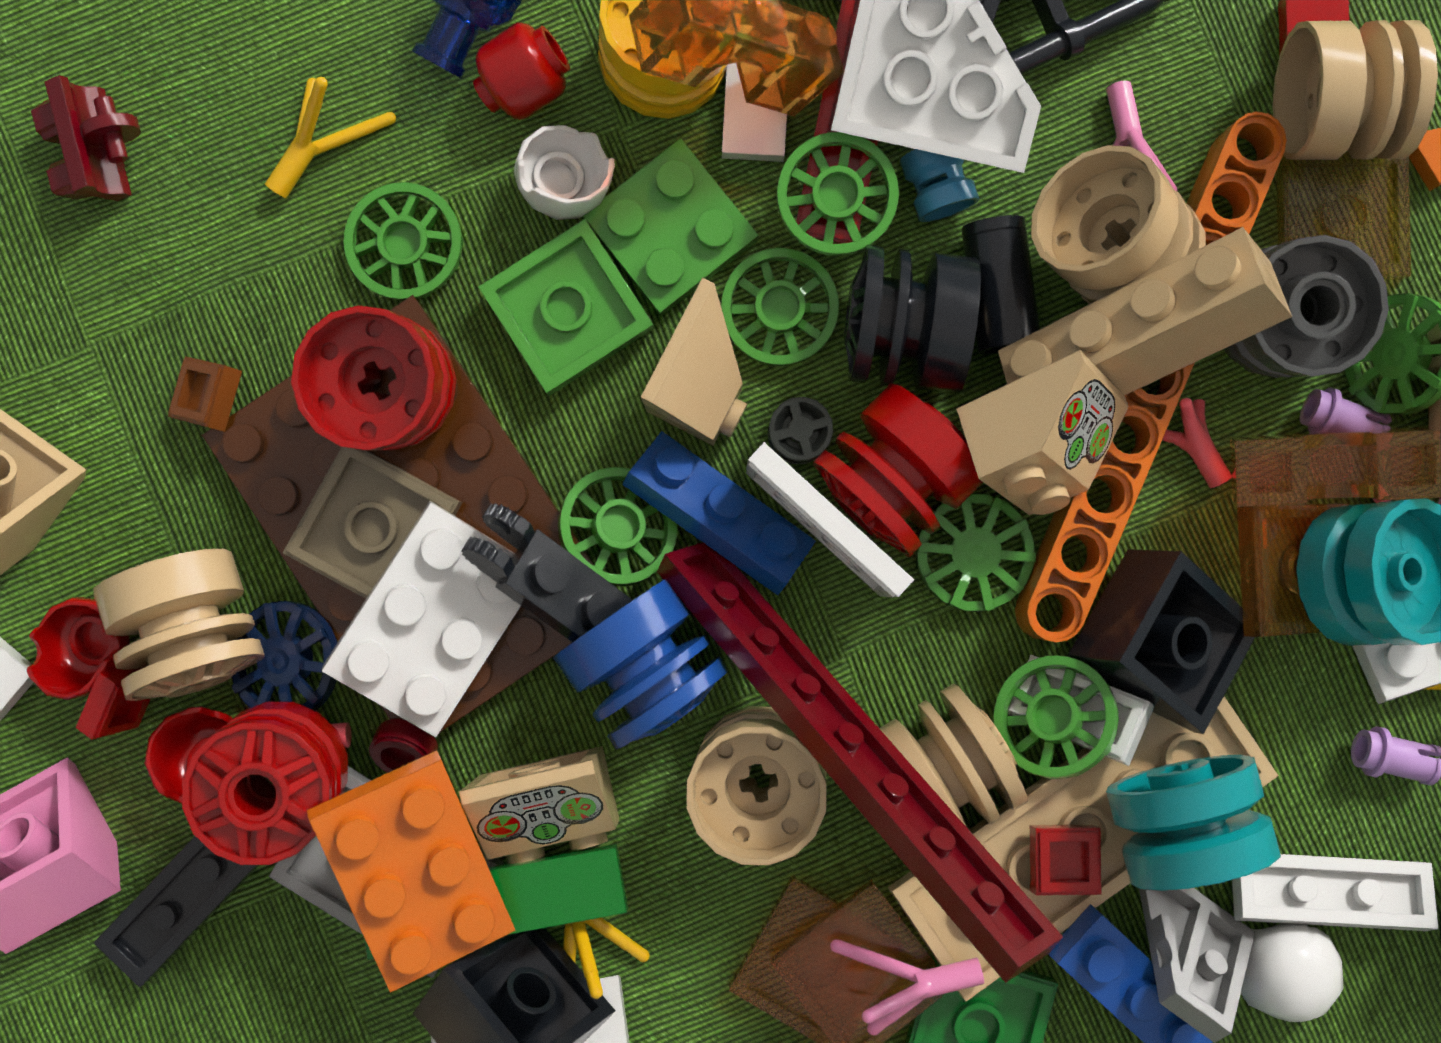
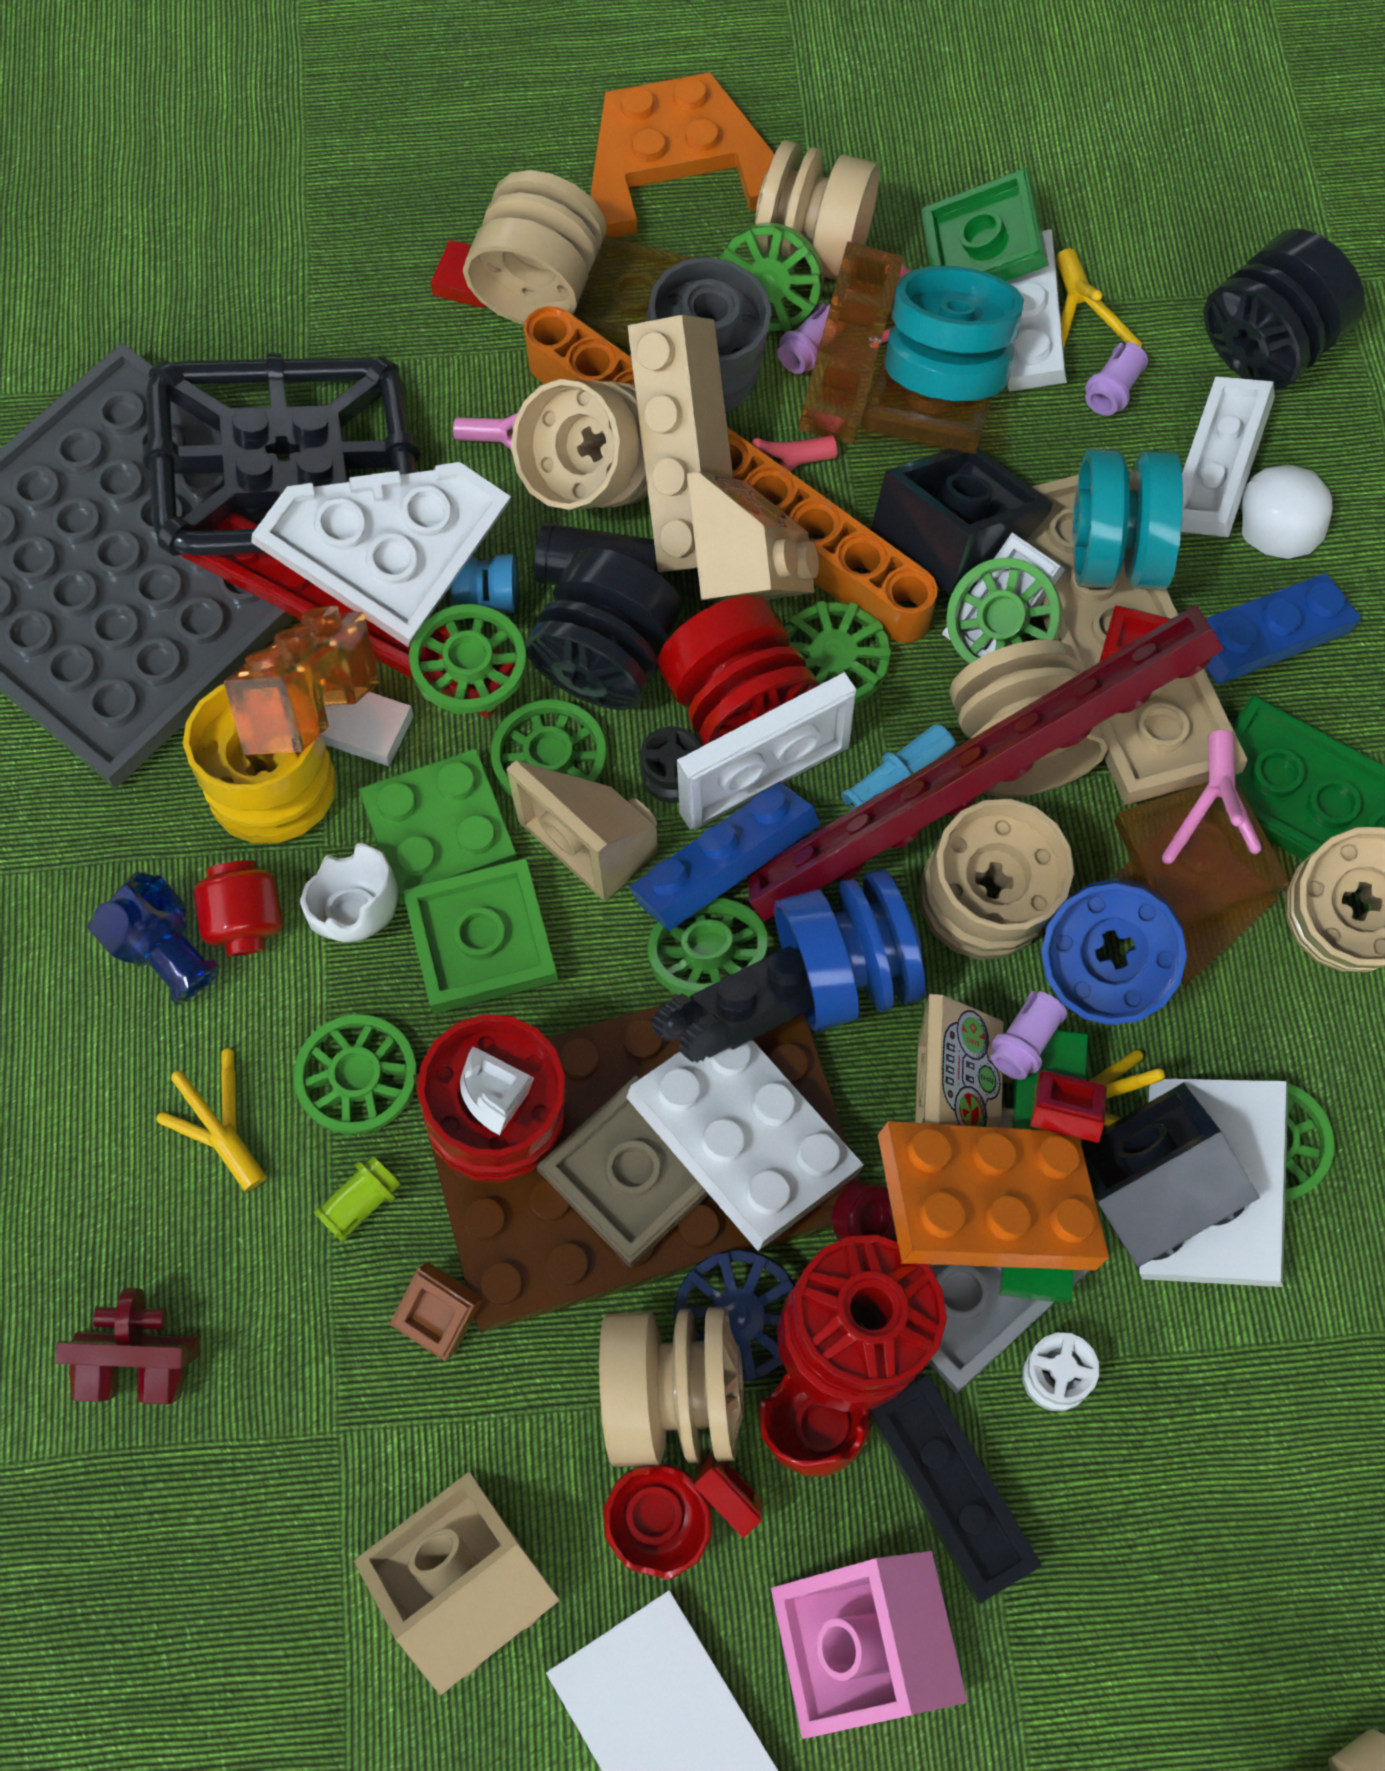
camera: 70 degrees left, 20 degrees down
light grey wing [1139,888,1255,1043] -> none
none -> lime pin [313,1156,401,1243]
none -> white tile [460,1047,534,1135]
none -> medium azure axle [841,724,957,811]
none -> lavender pin [990,991,1067,1080]
none -> white wheel [1022,1332,1099,1412]
none -> red tile [1030,1071,1107,1143]
none -> blue wheel [1041,878,1187,1025]

